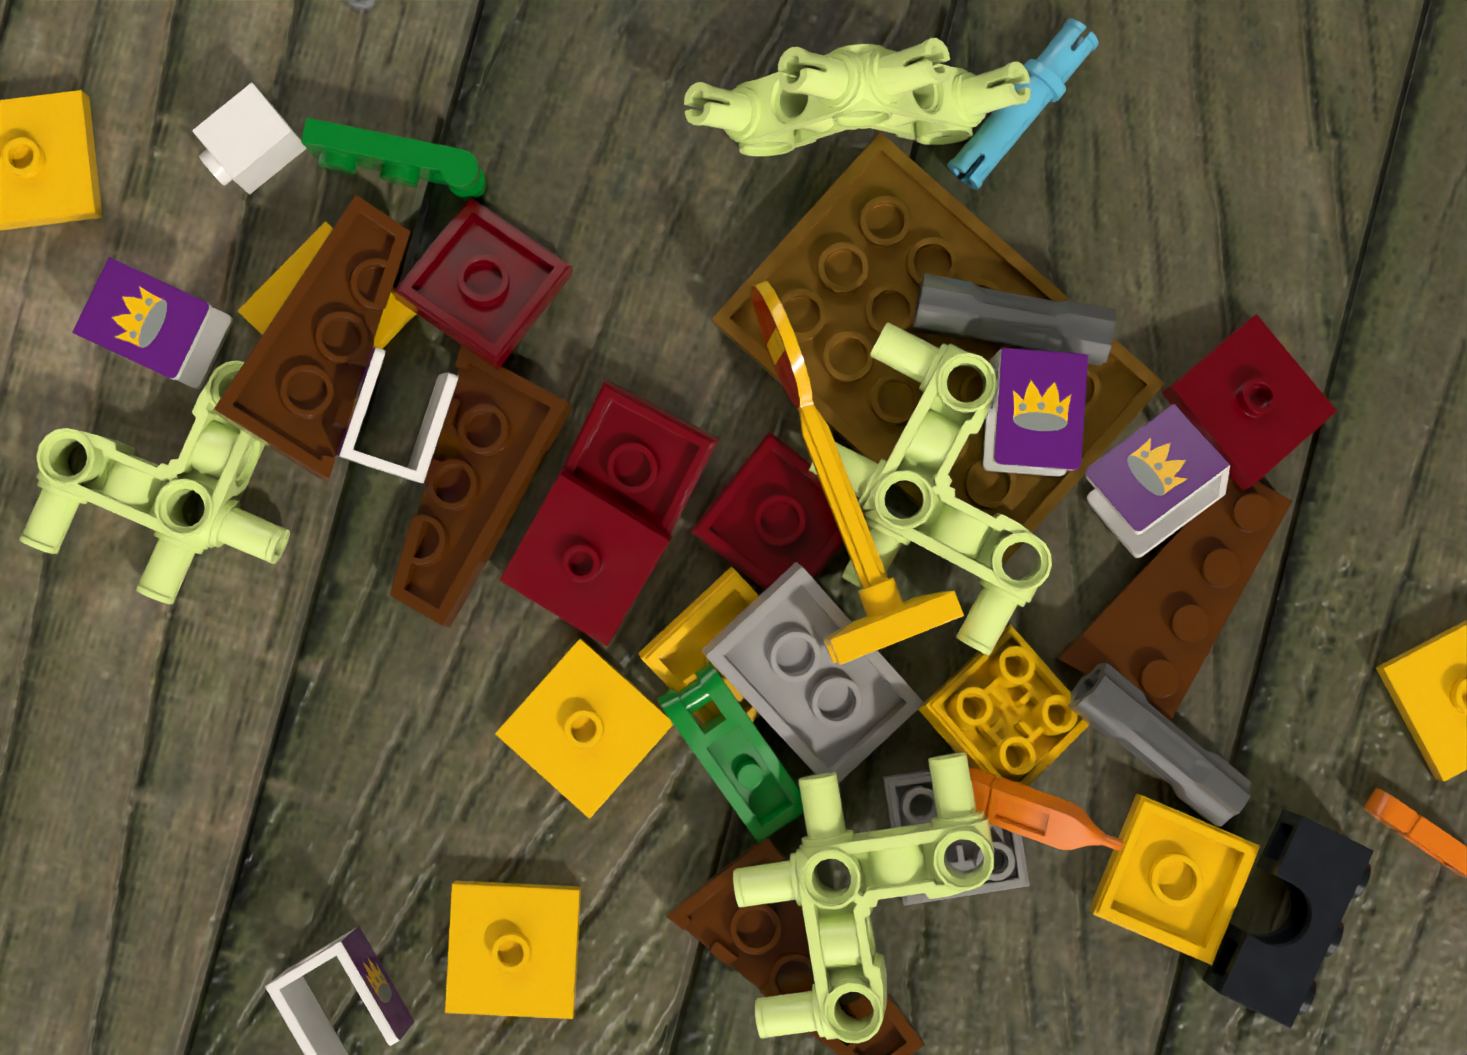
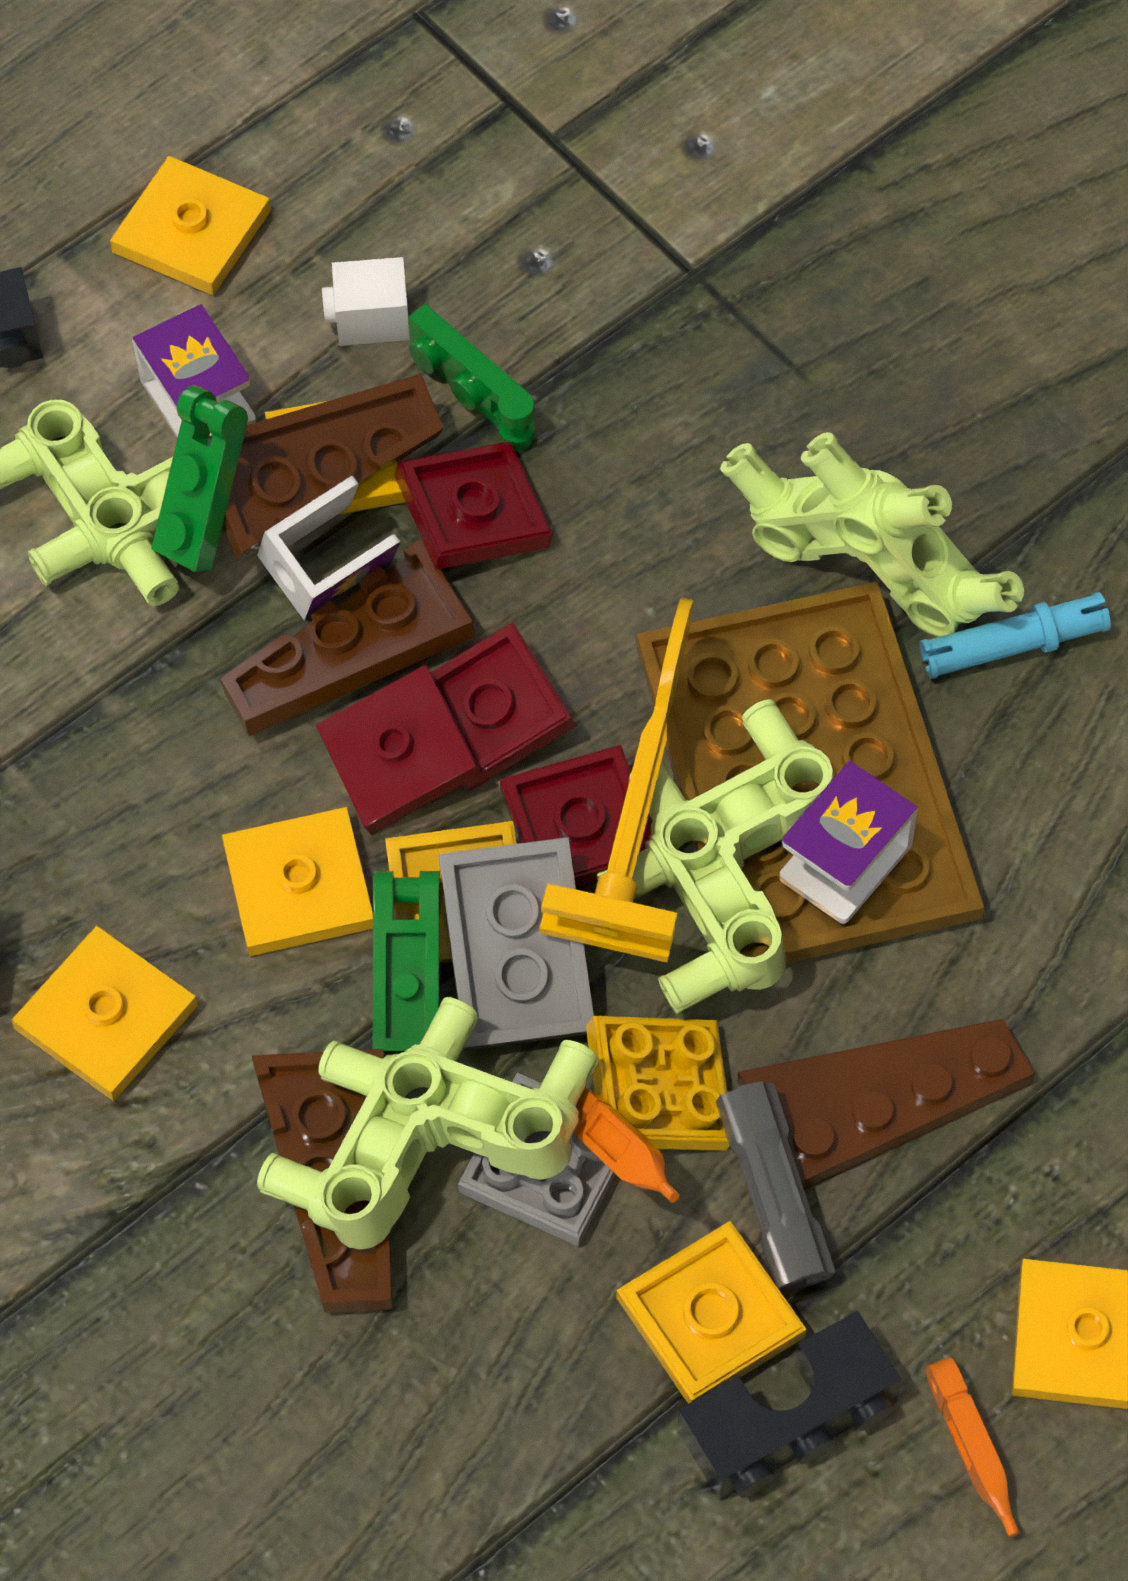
camera: 35 degrees right, 25 degrees down
dark grey axle [912,273,1116,366] -> none
piece [1086,404,1230,558] -> none
dark red plate [1161,314,1337,491] -> none
none -> green plate [151,385,248,572]

